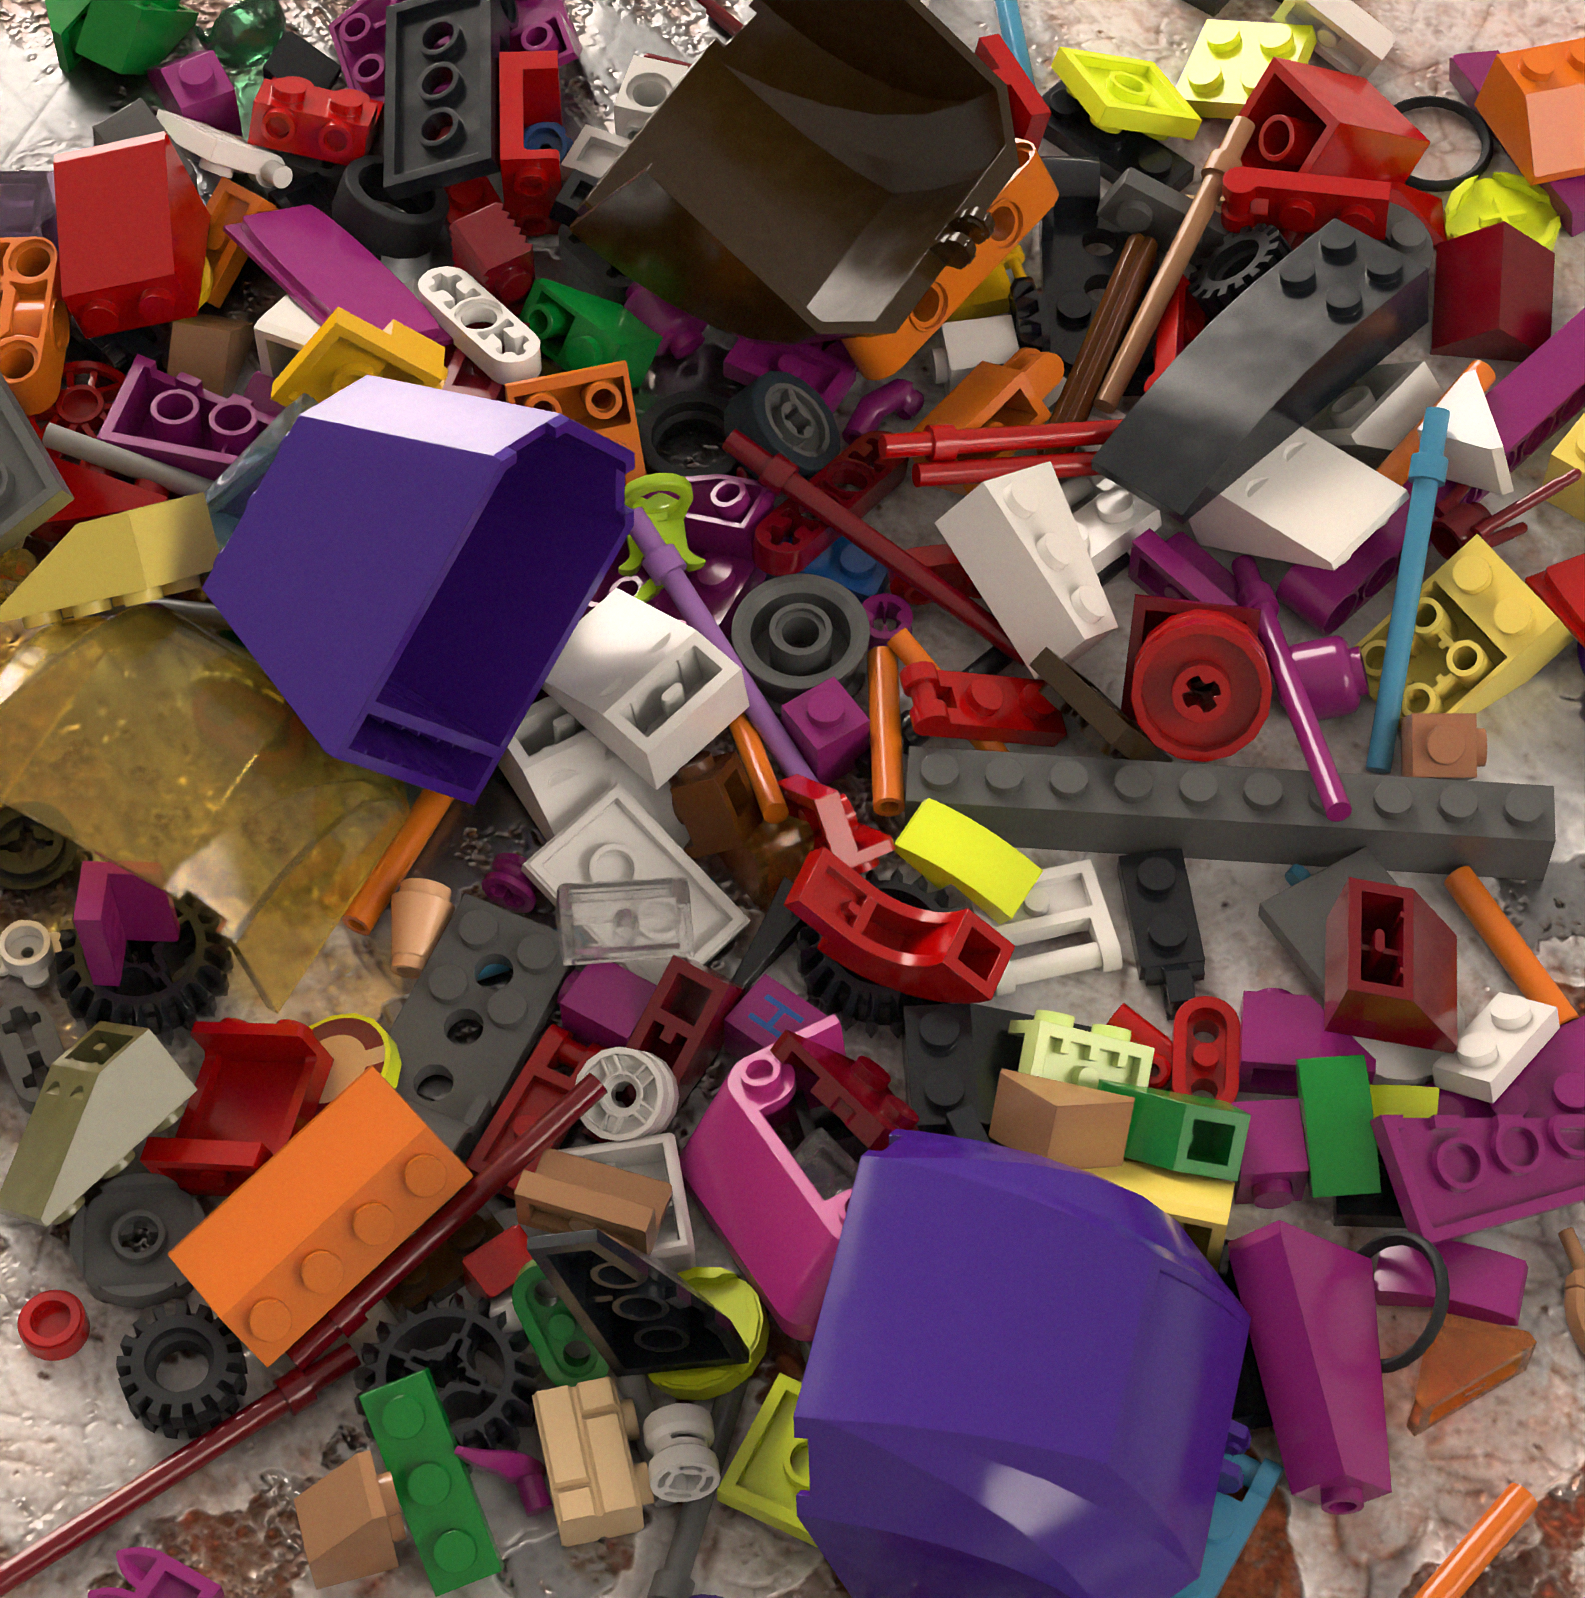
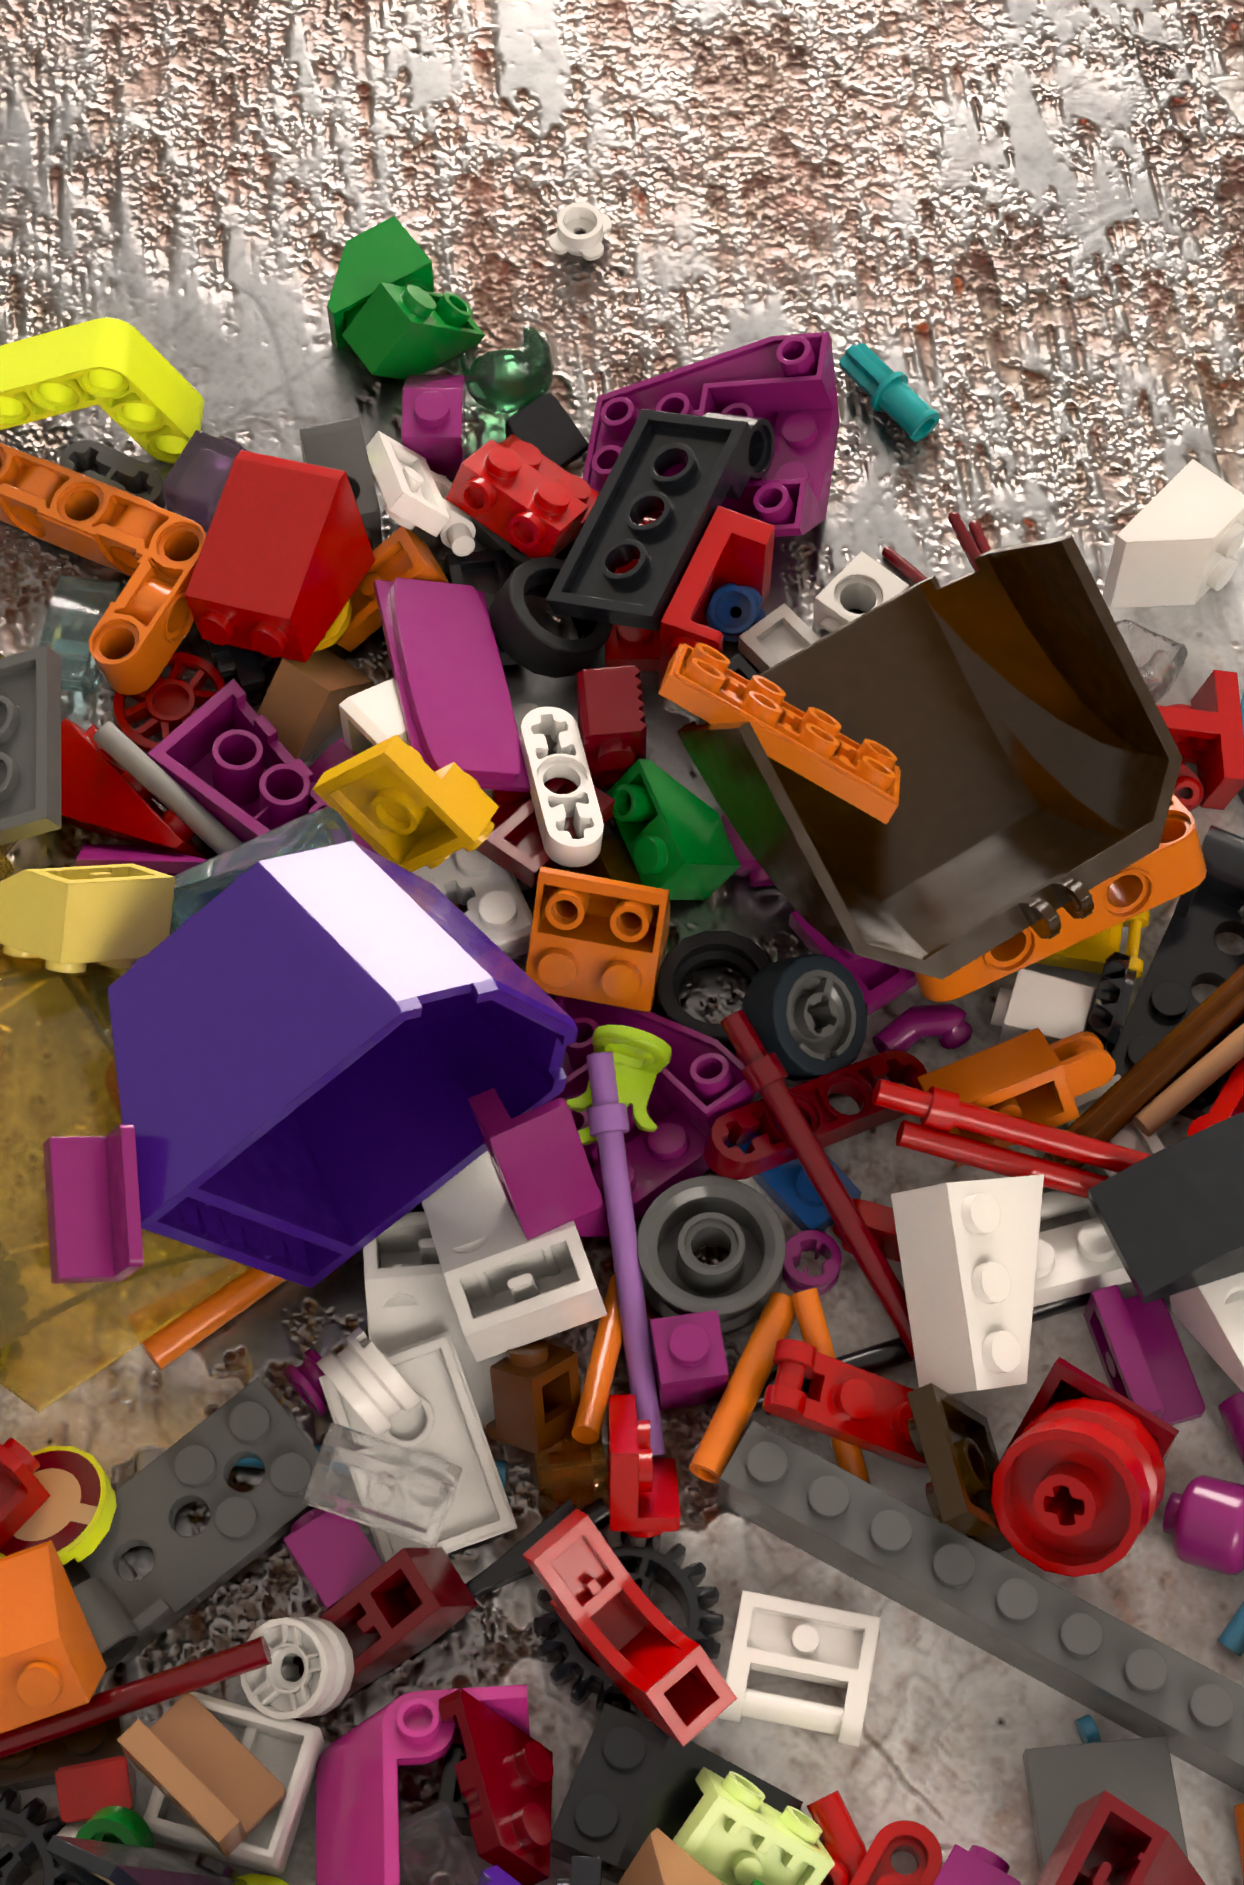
camera: 25 degrees right, 5 degrees up
light nougat cone [390,878,455,979] -> none
red plate [465,1024,609,1200] -> none
magenta brick [724,974,828,1061] -> none
neon yellow slope [894,798,1043,925] -> none
black hinge [1117,849,1205,1020] -> none
magenta bar [1231,555,1352,822] -> none
none -> magenta panel [43,1124,144,1284]
none -> white wheel [316,1327,422,1437]
none -> magenta panel [468,1088,603,1241]
none -> orange tile [658,643,901,825]

